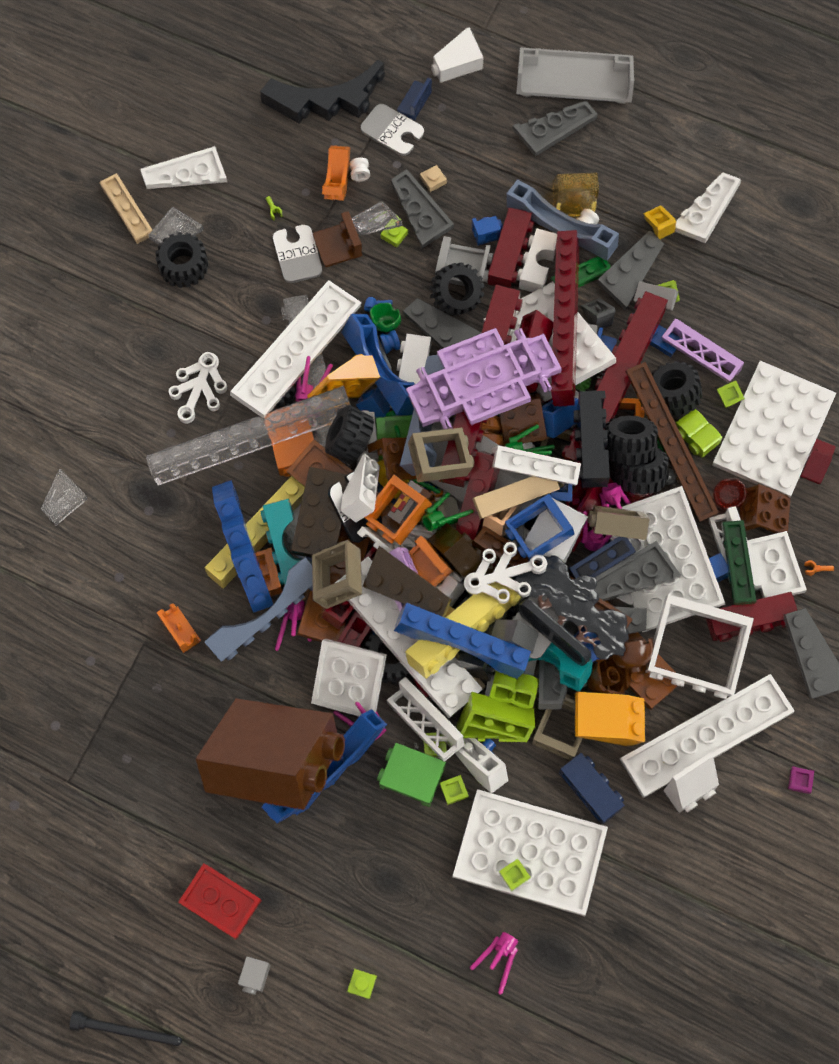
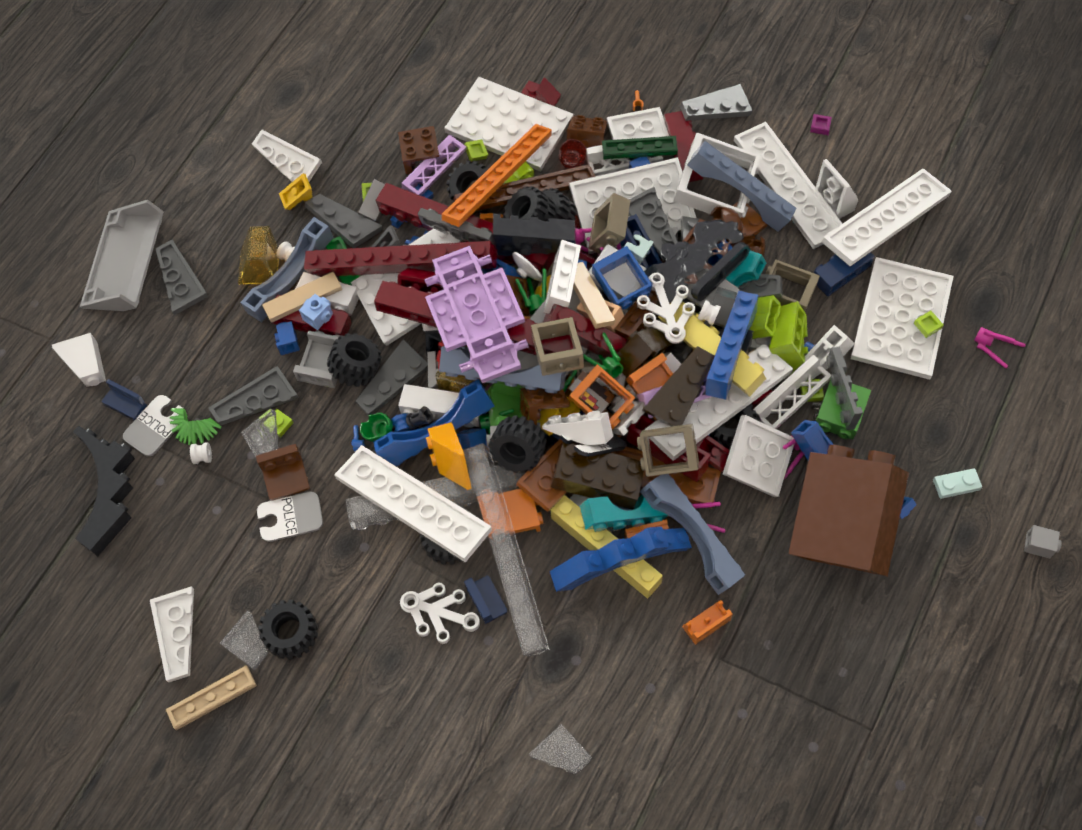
camera: 85 degrees left, 5 degrees down
red plate [178,863,262,940] -> none
lime hand [266,196,282,220] -> none
dark pink plant [295,356,333,405] -> none
orange arch [322,146,350,200] -> none
lime plate [347,969,377,1000] -> none
tan plate [420,165,447,192] -> none
lime plate [440,775,469,805] -> none
light orange slope [575,692,645,747] -> none
none -> bright green hair [170,408,222,445]
none -> tan tile [262,272,342,323]
none -> light blue brick [299,294,333,330]
none -> reddish brown bracket [398,126,439,175]
none -> black bush [406,406,433,430]
none -> dark grey wing [418,208,496,247]
none -> orange plate [442,124,552,227]
none -> dark blue panel [464,576,507,624]
none -> white dish [512,252,542,281]
none -> light aqua hinge [624,235,653,264]
none -> sand blue arch [687,141,797,232]
none -> white wheel [698,300,721,325]
none -> white plate [822,169,951,266]
none -> dark grey wing [826,346,863,430]
none -> light aqua plate [933,468,982,499]

